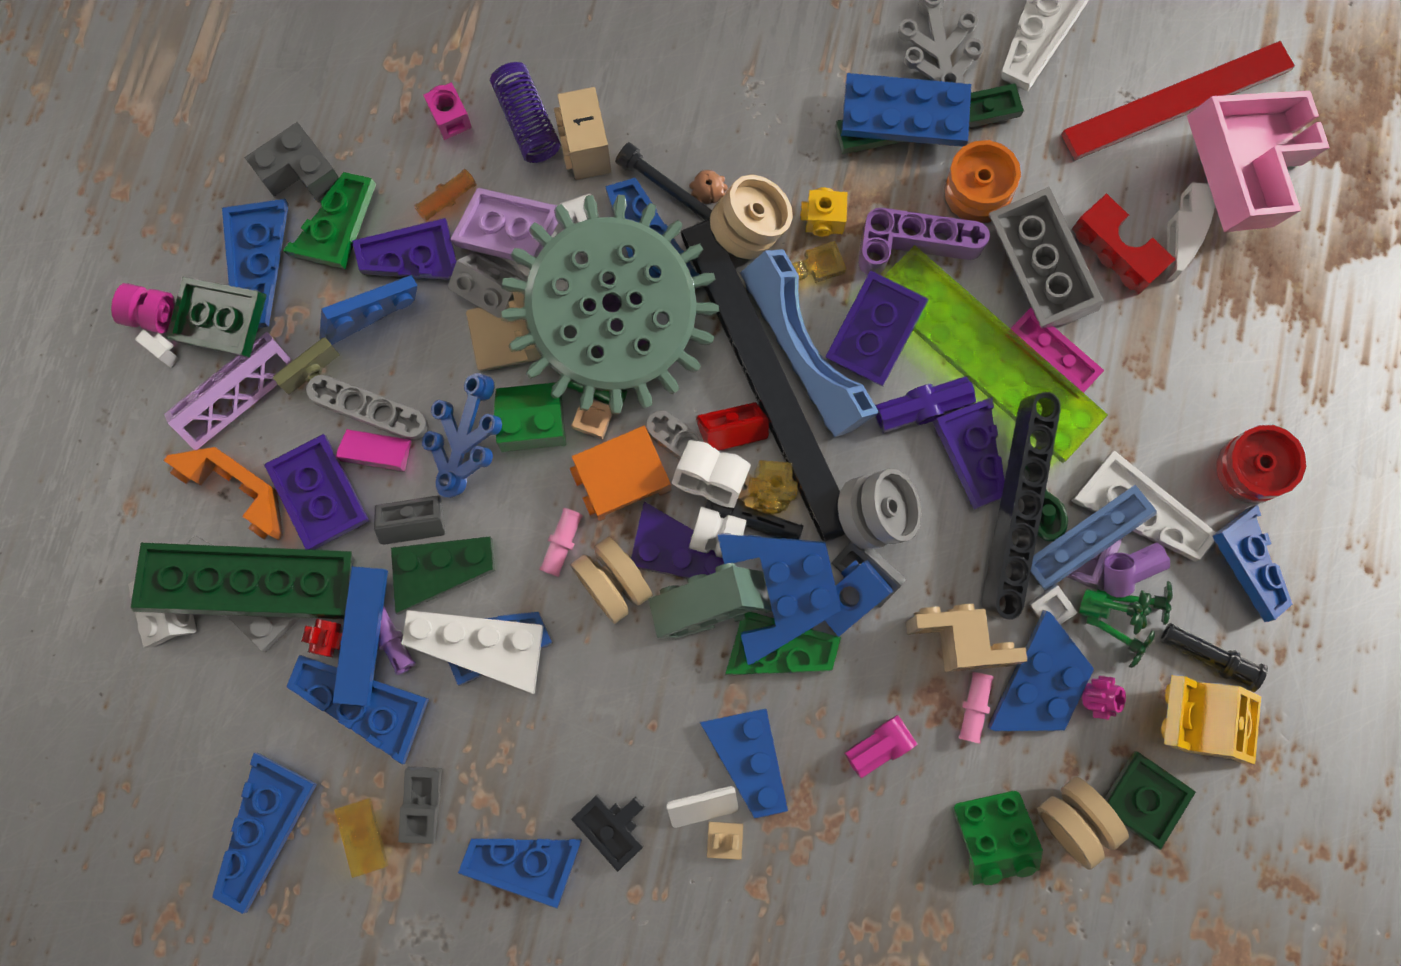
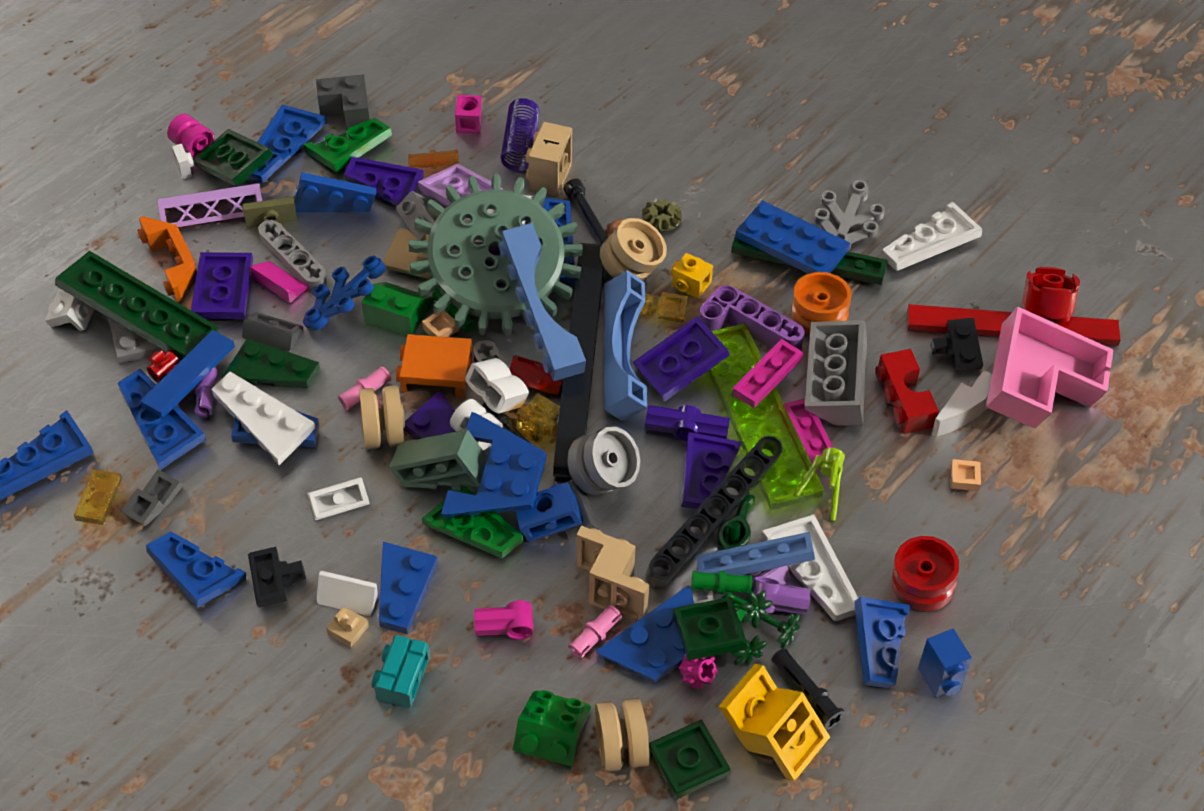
camera: 30 degrees right, 25 degrees down
none -> white slope [306,477,370,521]
none -> teal brick [371,635,430,709]
none -> medium blue arch [498,223,586,381]
none -> olive gear [642,198,682,231]
none -> dark green plate [673,597,747,661]
none -> green pin [691,571,752,595]
none -> dark pink plate [732,339,803,408]
none -> lime plant [794,447,845,521]
none -> blue brick [918,628,972,698]
none -> black hinge [930,318,984,372]
none -> light nougat plate [951,459,981,491]
none -> red brick [1022,267,1080,322]

